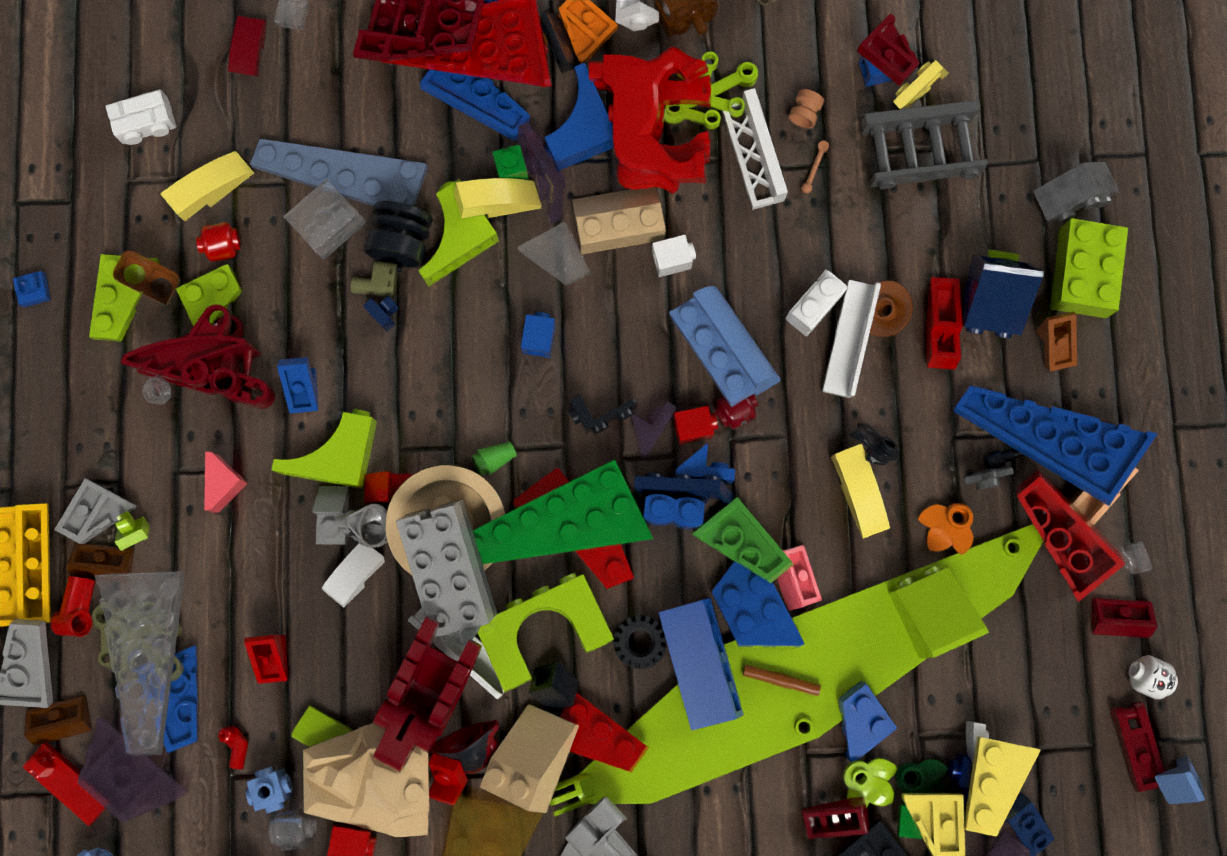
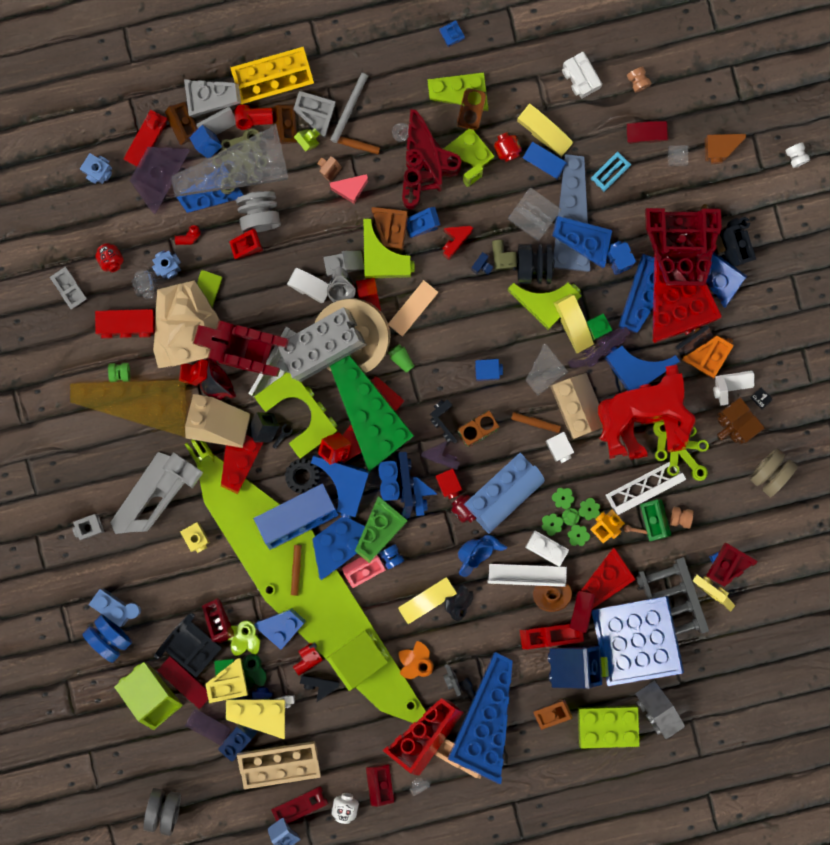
camera: 85 degrees right, 5 degrees up
none -> light yellow brick [180,522,210,553]
none -> blue brick [190,125,222,159]
none -> light grey slope [196,107,236,135]
none -> light grey wheel [236,191,281,233]
none -> tan brick [237,741,321,789]
none -> black hand [272,424,293,449]
none -> red piece [293,643,323,676]
none -> black slope [300,675,340,702]
none -> blue arch [311,454,370,518]
none -> nougat tile [317,156,342,182]
none -> red brick [318,432,351,465]
none -> light grey bar [330,73,368,143]
none -> dark orange piece [337,136,380,155]
none -> dark orange wing [371,207,408,250]
none -> blue wheel [379,544,405,570]
none -> light nougat tile [388,280,439,337]
none -> red slope [443,226,473,260]
none -> dark orange piece [458,410,499,447]
none -> blue hair [458,535,507,577]
none -> lime tile [463,163,483,187]
none -> dark orange piece [511,412,561,433]
none -> blue slope [523,142,567,179]
none -> bright green plant [542,488,600,546]
none -> blue wing [552,216,612,268]
none -> dark red slope [570,591,595,633]
none -> red wing [576,547,636,609]
none -> light orange brick [590,509,625,543]
none -> medium azure tile [591,152,631,192]
none -> plate [592,596,684,686]
none -> blue brick [607,241,636,275]
none -> nougat wheel [627,66,652,93]
none -> green slope [640,499,671,542]

